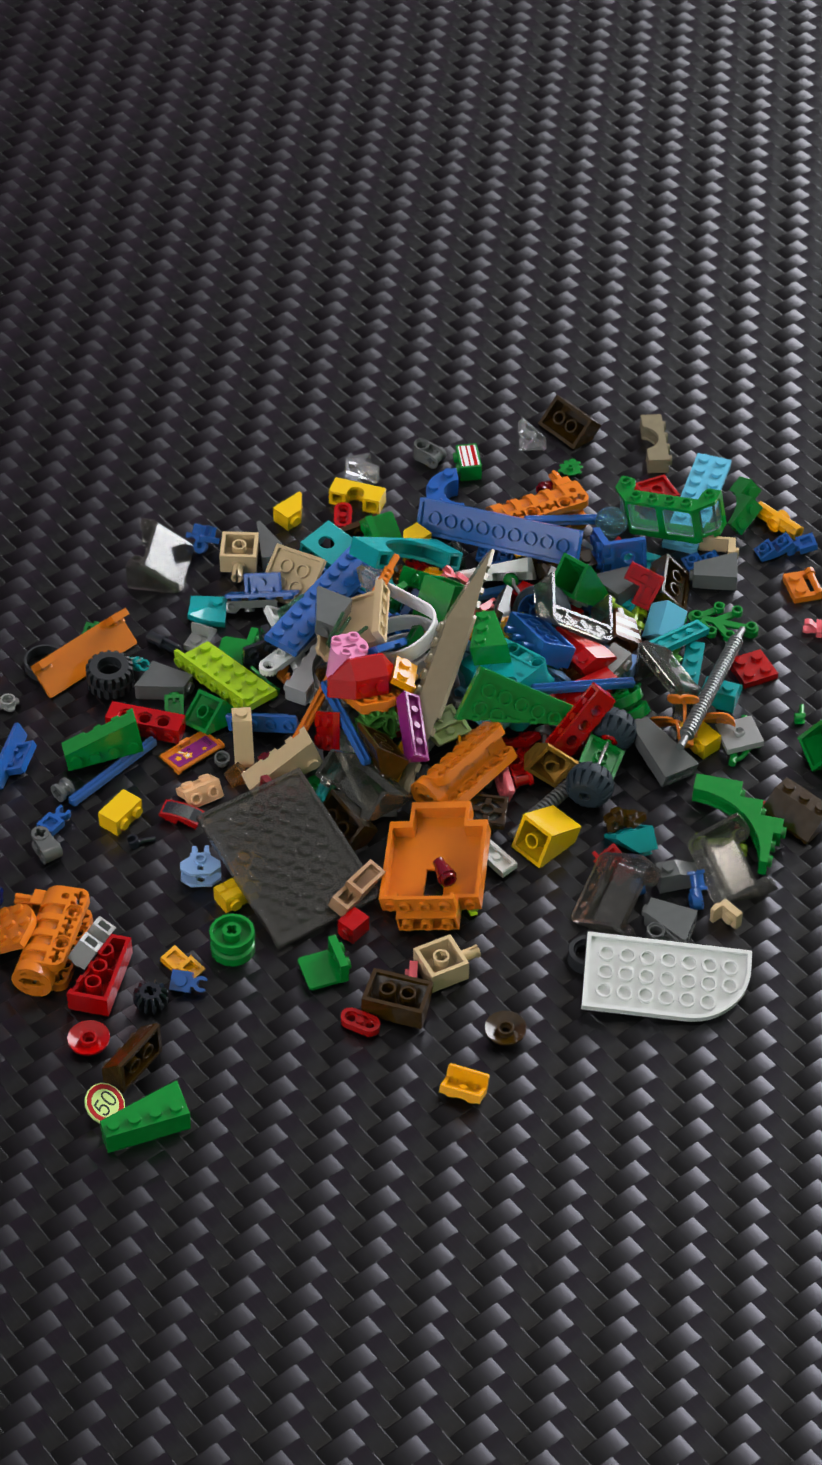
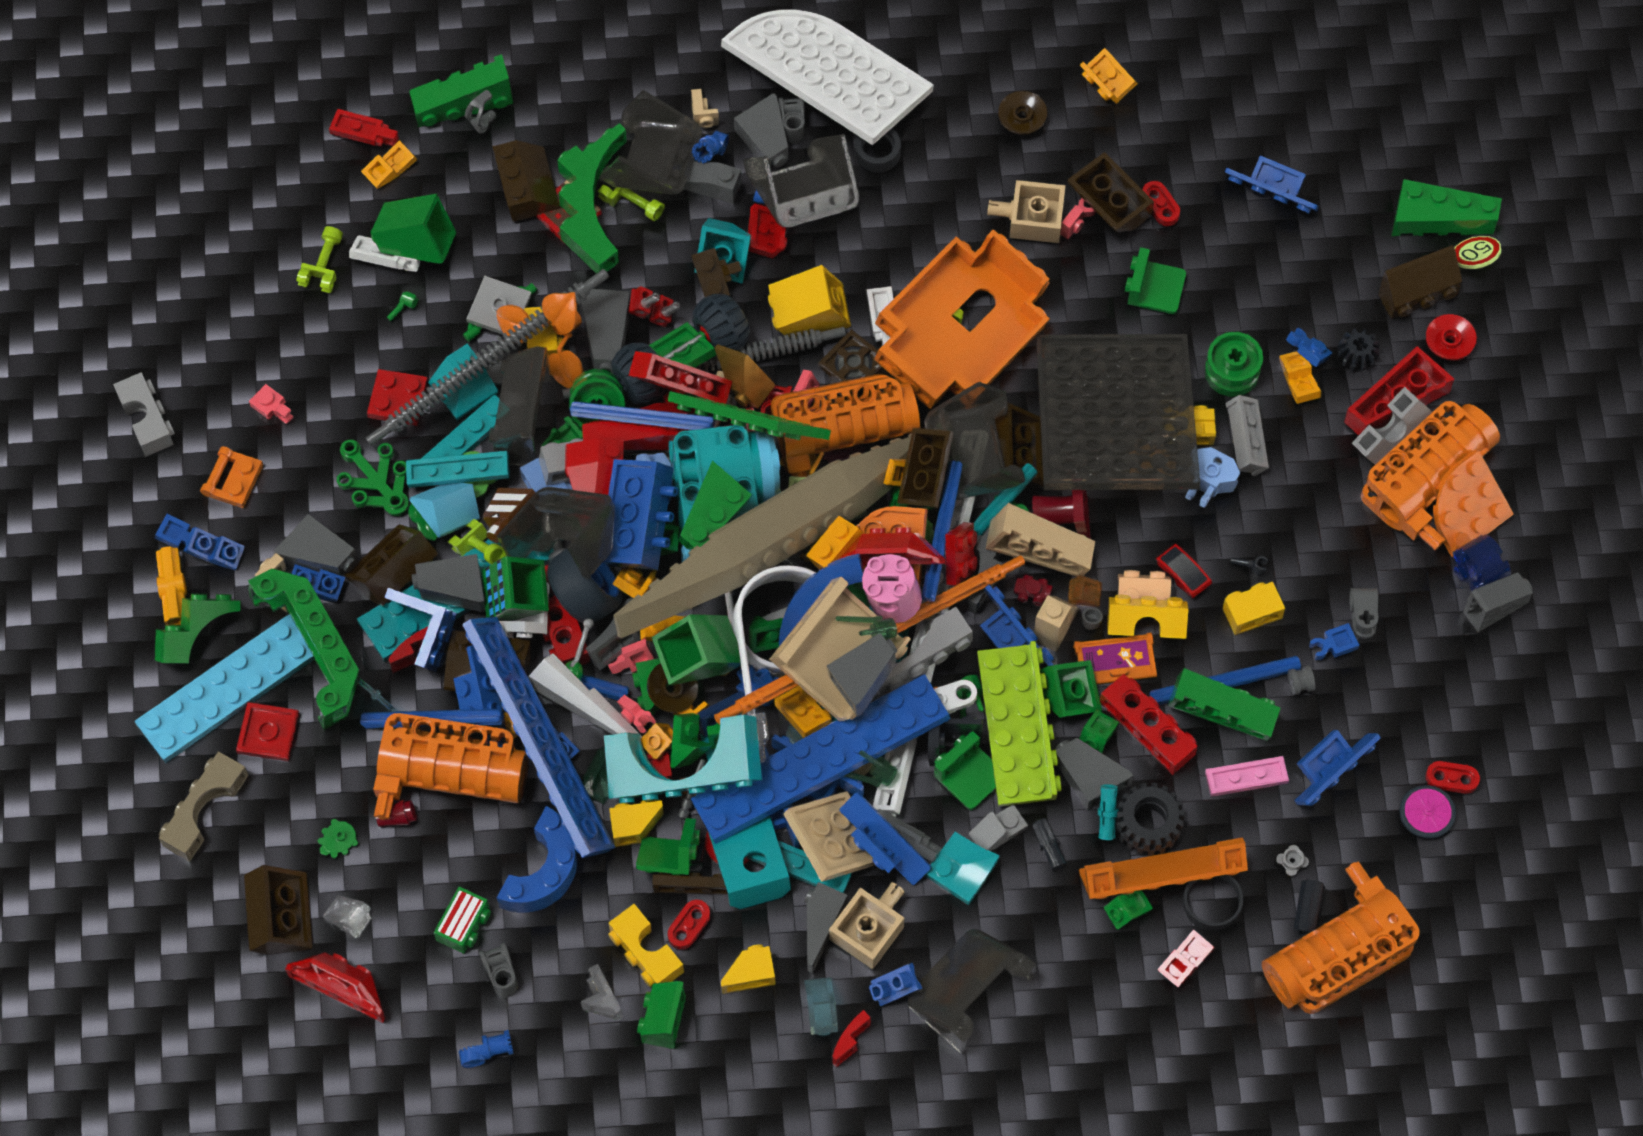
camera: 145 degrees left, 20 degrees up
medium nougat slope [328,859,386,917] -> none
red brick [338,907,369,944] -> none
magenta slope [396,691,429,763] -> none
dark red cone [433,857,457,887] -> none
red plate [624,561,665,611] -> none
none -> red wedge [285,952,385,1023]
none -> blue connector [459,1030,514,1068]
none -> red piece [629,286,680,327]
none -> green slope [637,981,686,1049]
none -> clear light blue slope [804,977,838,1035]
none -> red slope [833,1010,871,1067]
none -> yellow arch [1107,594,1188,639]
none -> slope [1158,930,1215,988]
none -> bright pink tile [1205,756,1289,797]
none -> blue bracket [1225,156,1319,214]
none -> light grey container [1226,395,1269,476]

